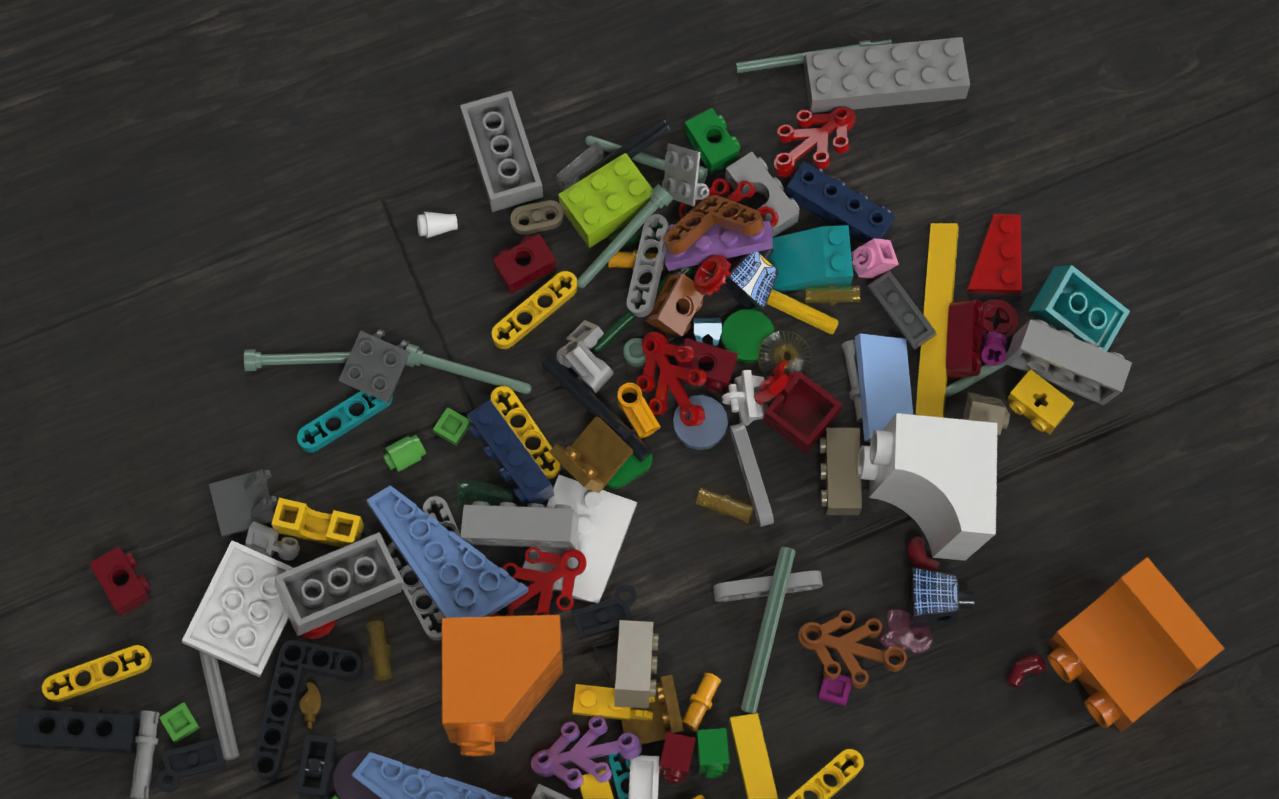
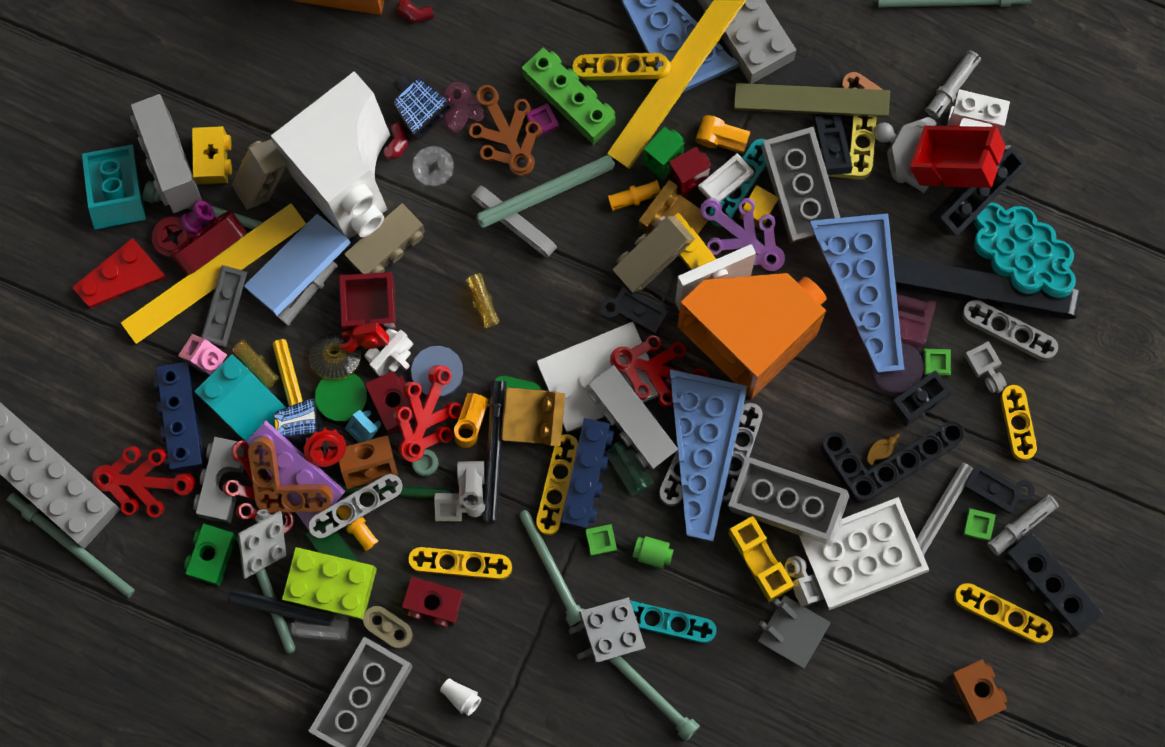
camera: 130 degrees left, 5 degrees up
dark red brick [89,546,151,617] -> none
clear yellow pin [366,621,393,680] -> none
sand green piece [577,184,674,288] -> none
light grey beam [730,423,774,527] -> none
none -> clear gear [413,146,454,187]
none -> bright green brick [522,47,615,145]
none -> white plate [675,244,756,311]
none -> dark orange brick [950,659,1007,724]

